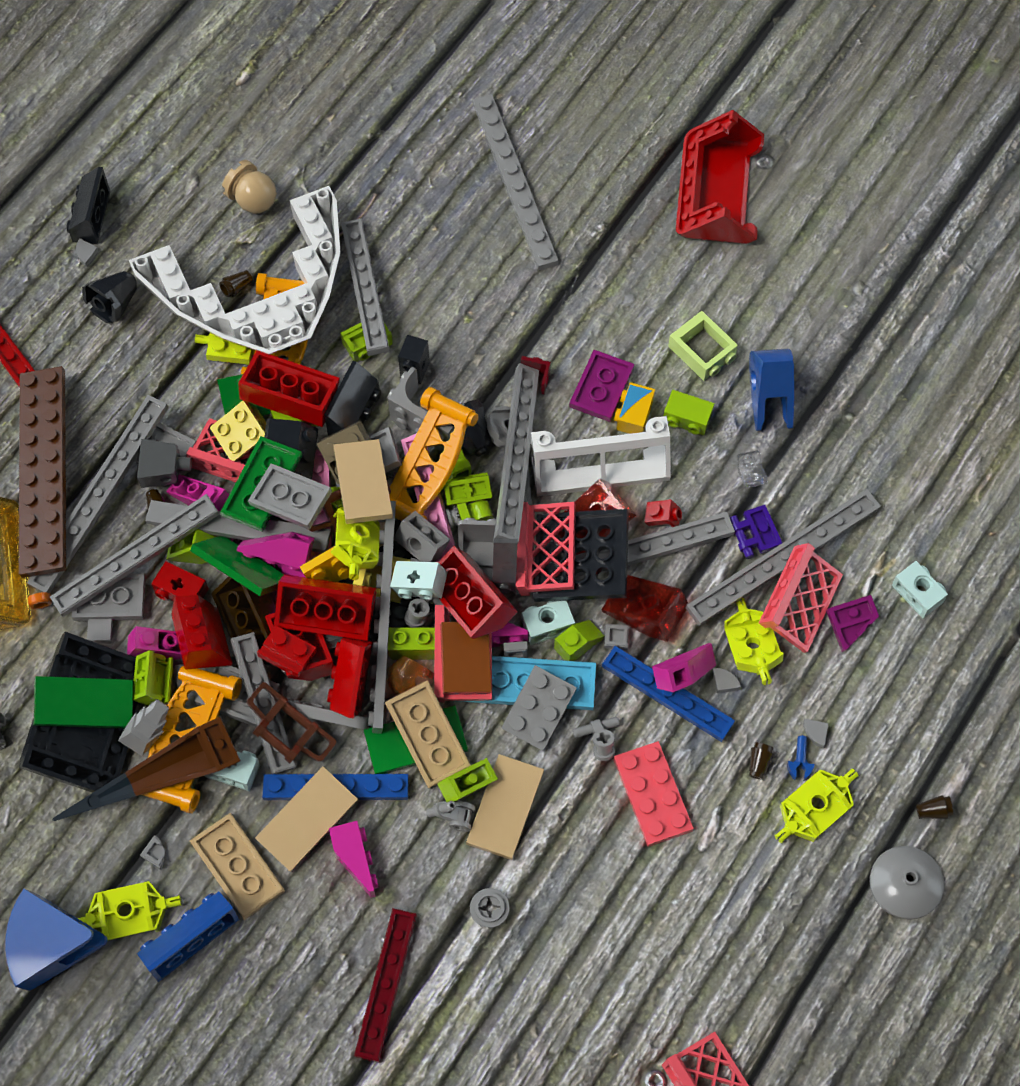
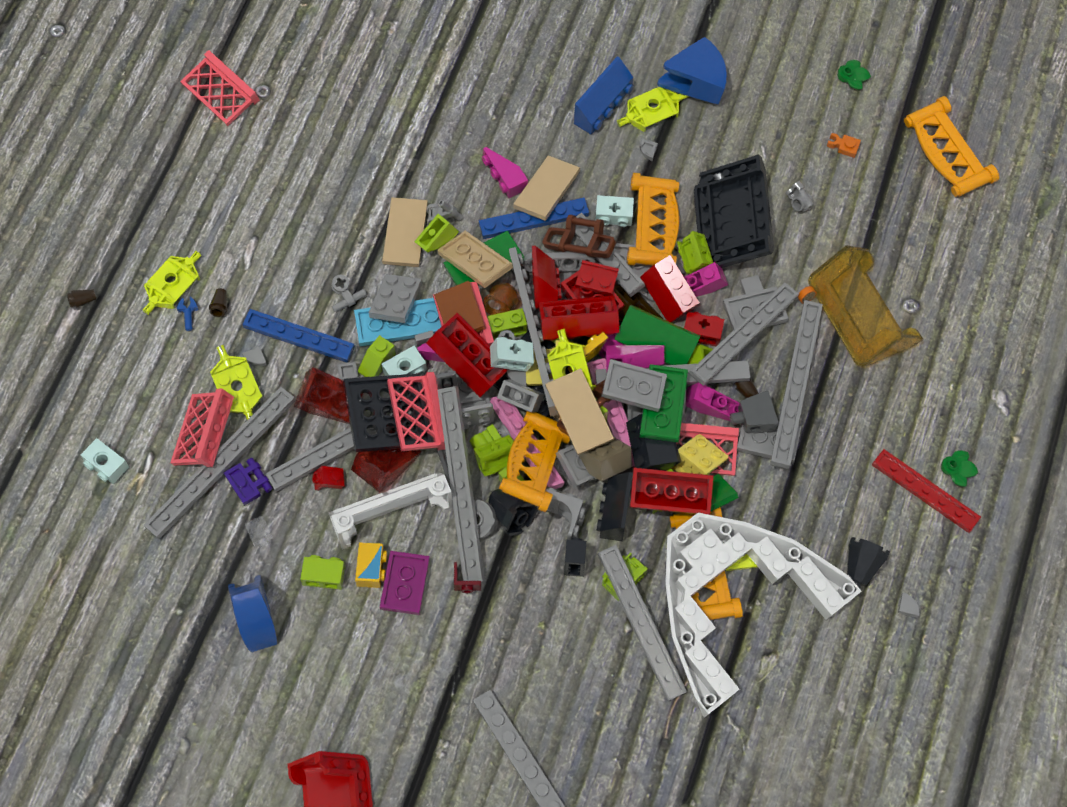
camera: 165 degrees right, 0 degrees up
reddish brown plate [19,366,66,578] -> none
green tile [33,676,133,728] -> none
reddish brown plate [52,716,241,821] -> none
black slope [67,167,111,244] -> none
light grey connector [118,699,169,756] -> none
tan tile [190,813,285,920] -> none
dark brown cone [219,270,253,297] -> none
tan tile [222,160,277,214] -> none
dark red tile [354,908,417,1063] -> none
light grey gear [470,888,509,929] -> none
coral plate [613,741,694,847] -> none
dark pink slope [652,643,716,692] -> none
yellowish green window [668,311,738,381] -> none
light grey tile [803,719,828,748] -> none
magenta wing [826,595,879,652] -> none
light grey dish [869,846,944,920] -> none

